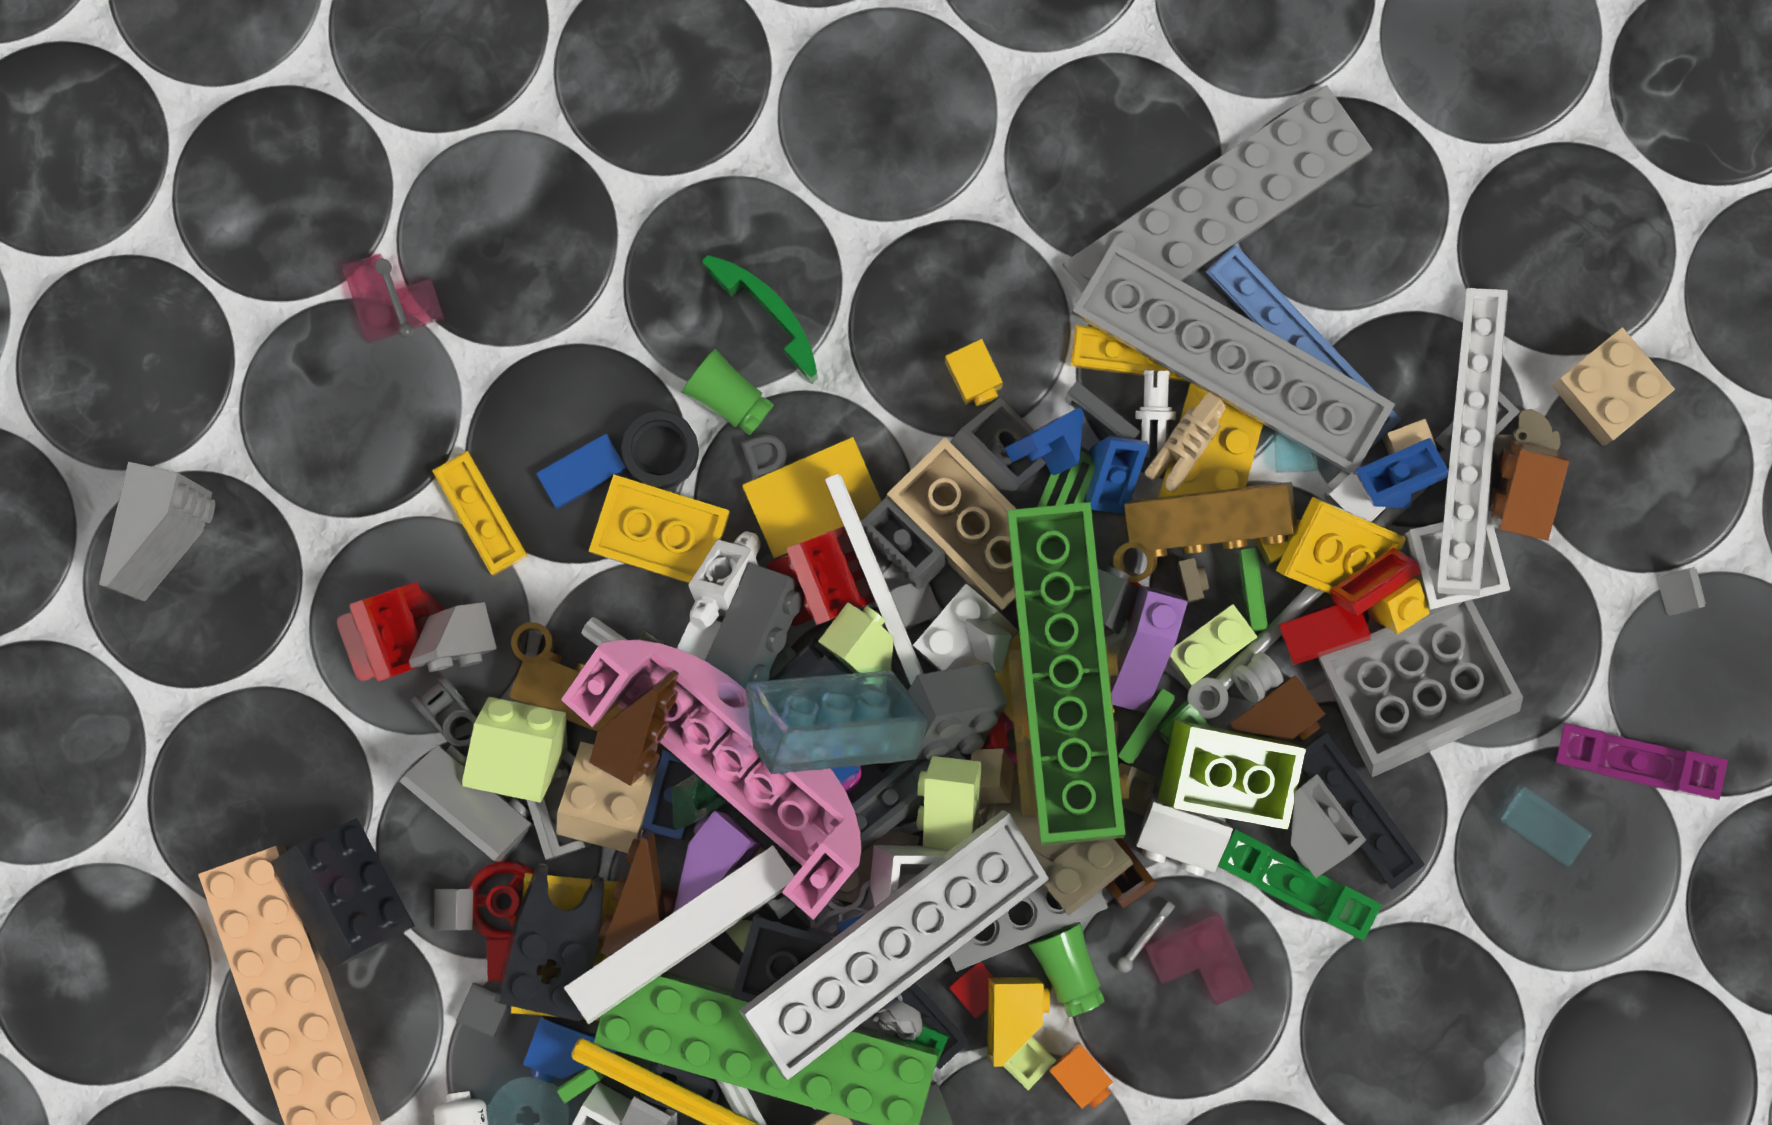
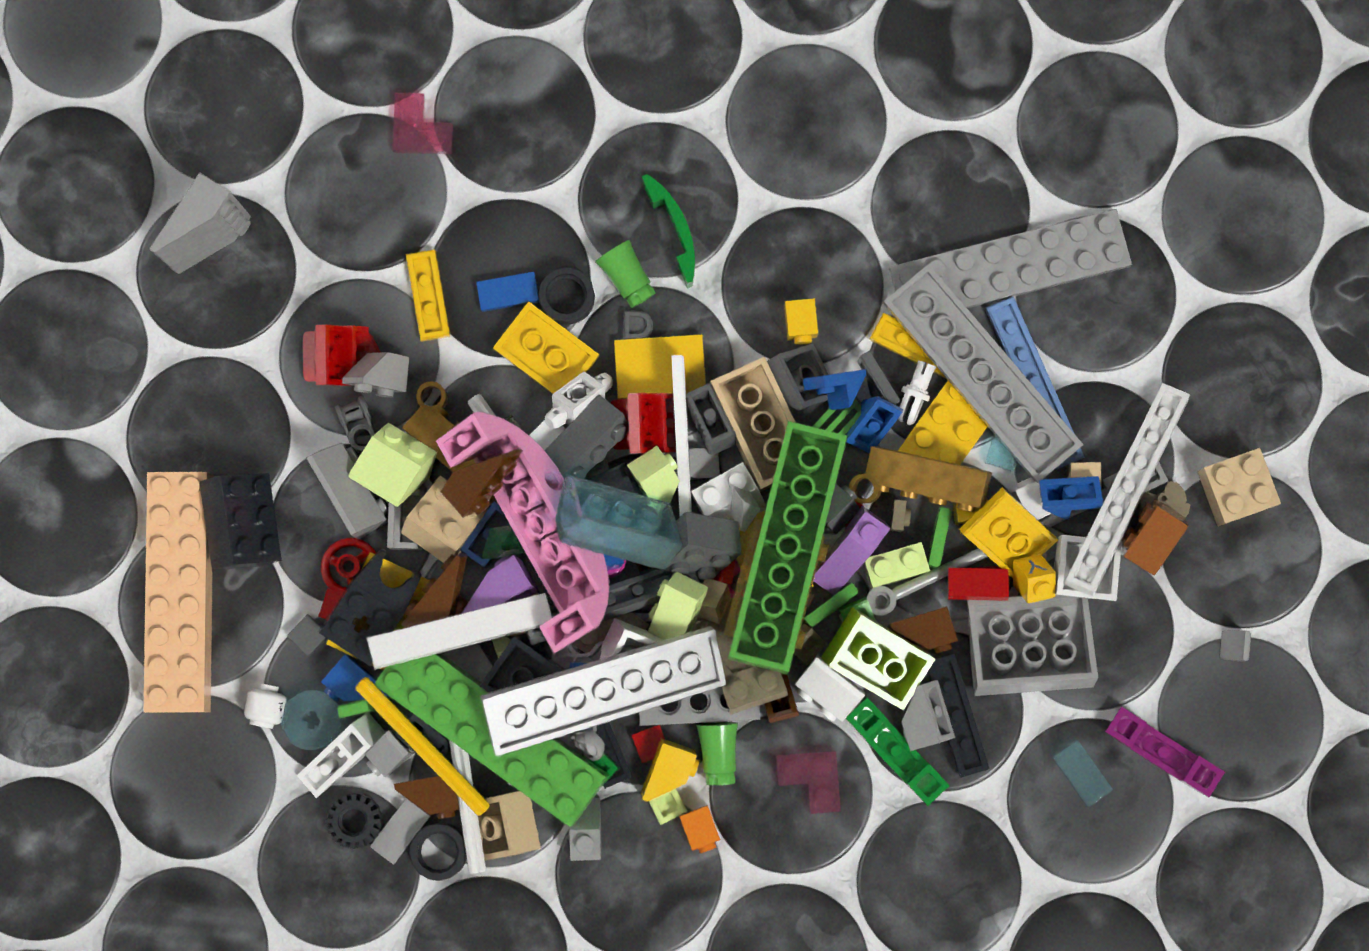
camera: 15 degrees right, 0 degrees up
dark grey hinge [375,258,414,339] -> none
light grey slope [434,889,473,930] -> none
light grey hinge [1116,901,1175,973] -> none
tan hinge [1145,392,1226,493] -> none
light grey wheel [1232,651,1284,704] -> none
red tile [1330,548,1421,616] -> none

